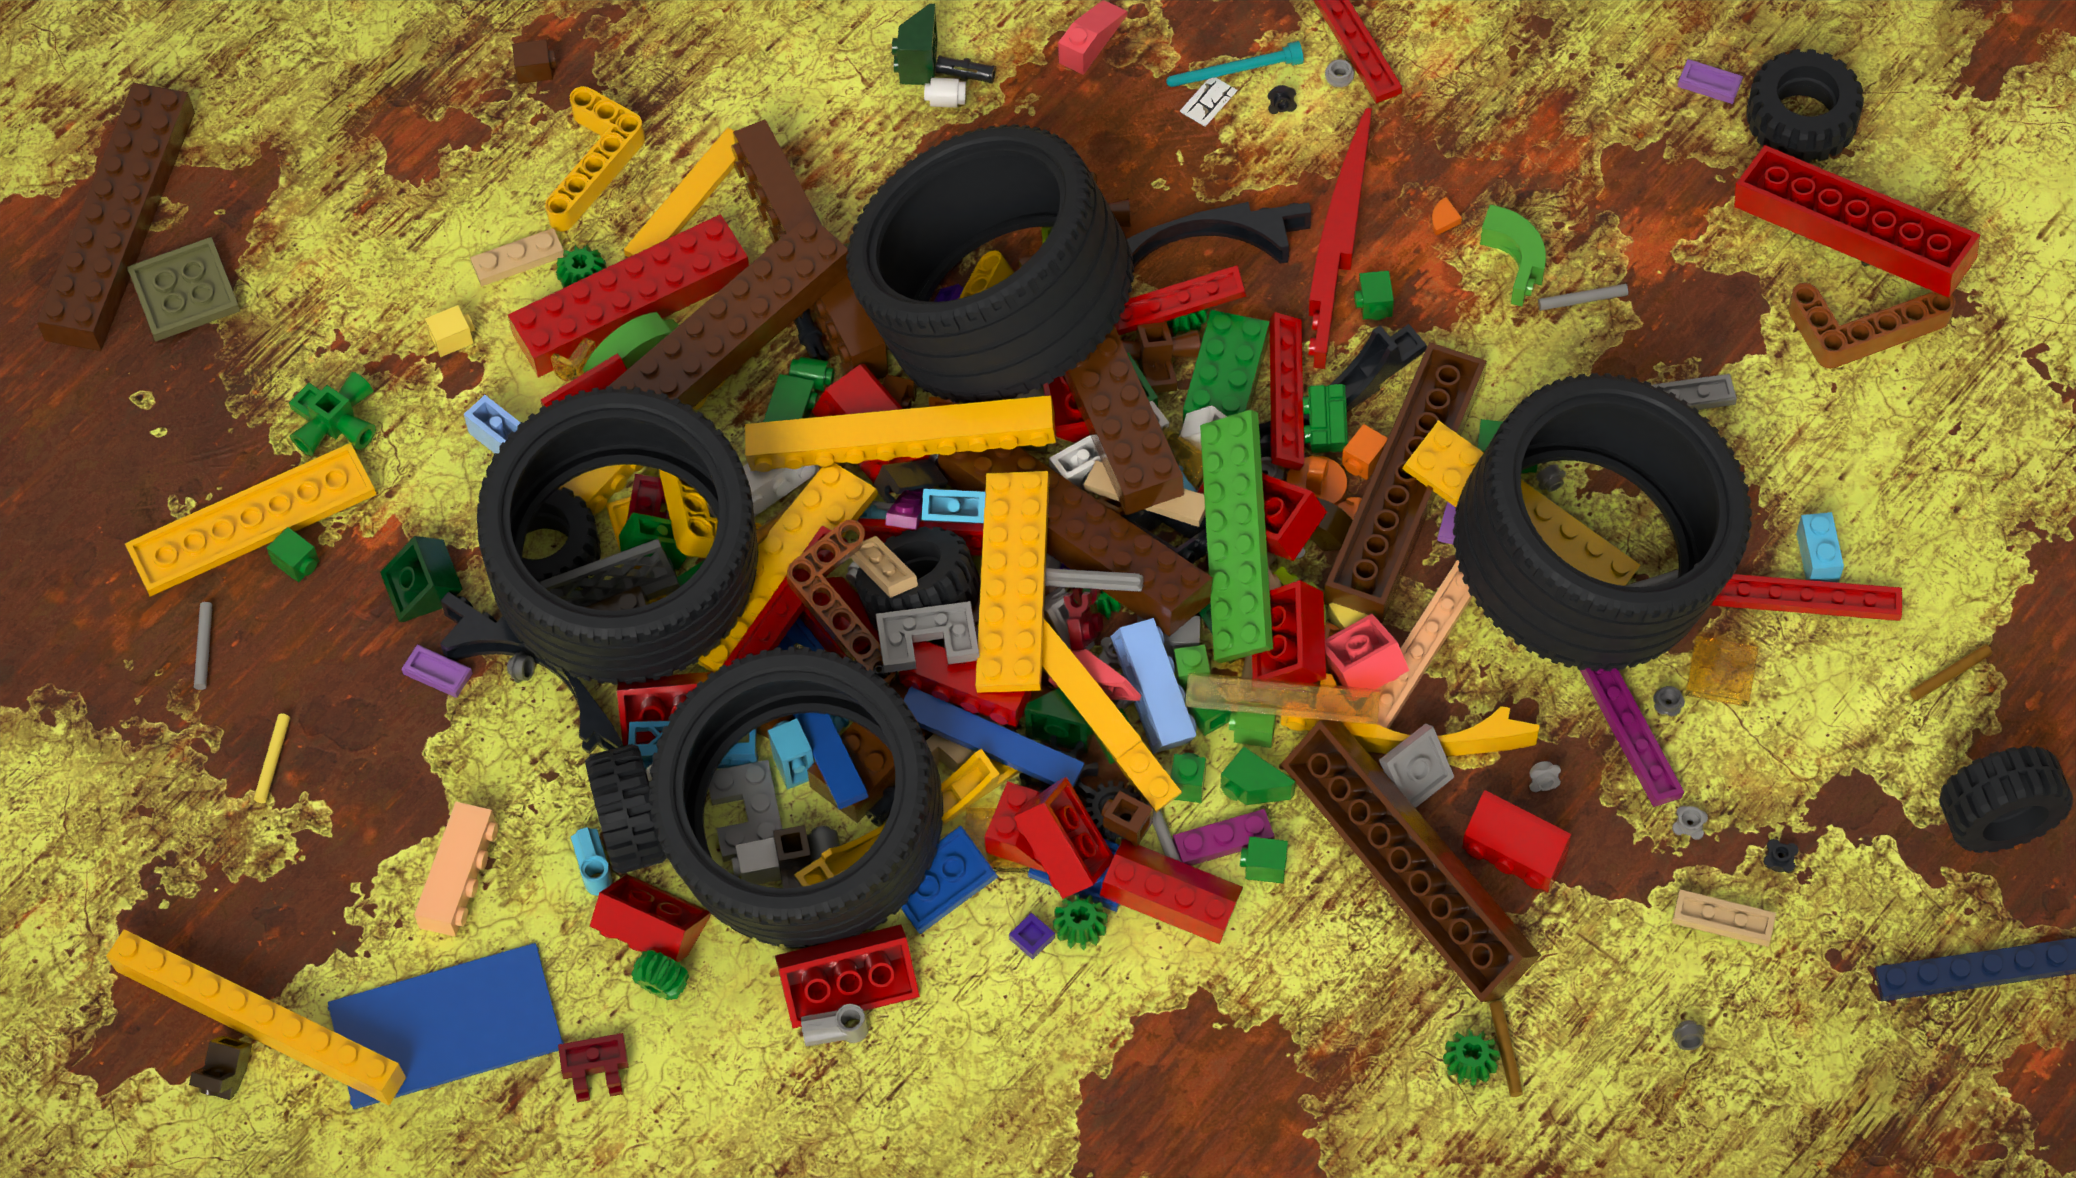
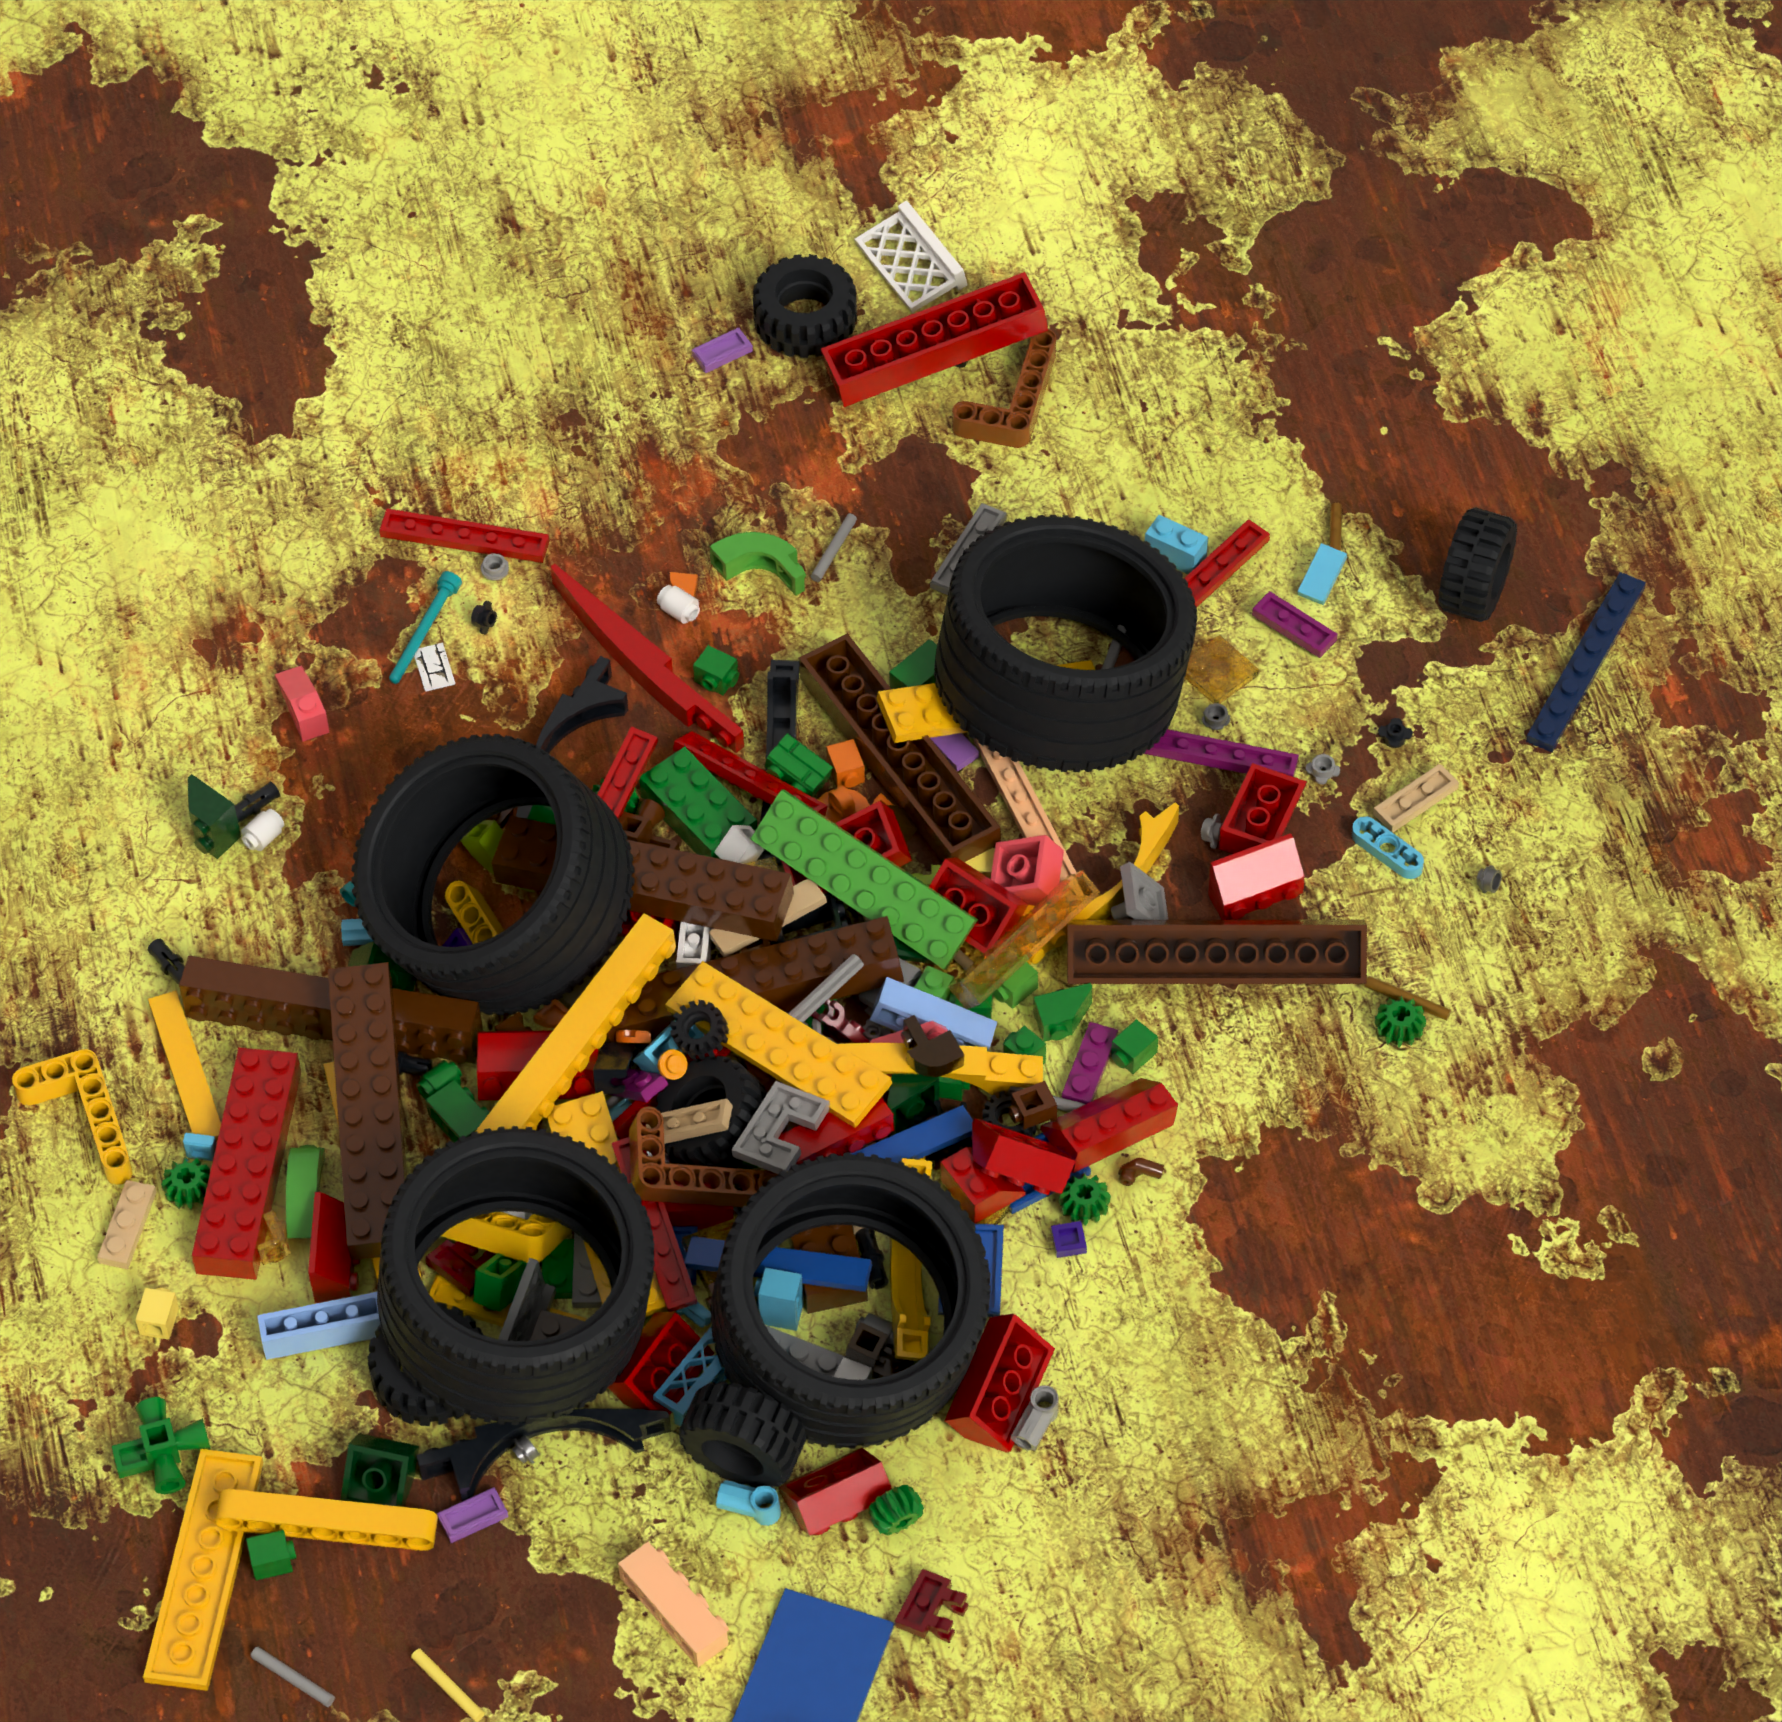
camera: 55 degrees left, 5 degrees down
none -> black pin [147,938,185,985]
none -> medium azure tile [183,1133,217,1161]
none -> yellow beam [215,1489,438,1550]
none -> orange tile [616,1030,651,1043]
none -> white brick [657,585,700,624]
none -> light orange plate [657,1049,687,1080]
none -> black tyre [670,1000,729,1060]
none -> white fence [854,200,967,313]
none -> dark brown brick [901,1015,965,1077]
none -> reddish brown arm [1118,1158,1164,1186]
none -> red slope [1219,763,1307,854]
none -> magenta plate [1252,591,1338,658]
none -> medium azure tile [1297,543,1347,605]
none -> medium azure beam [1352,817,1424,879]

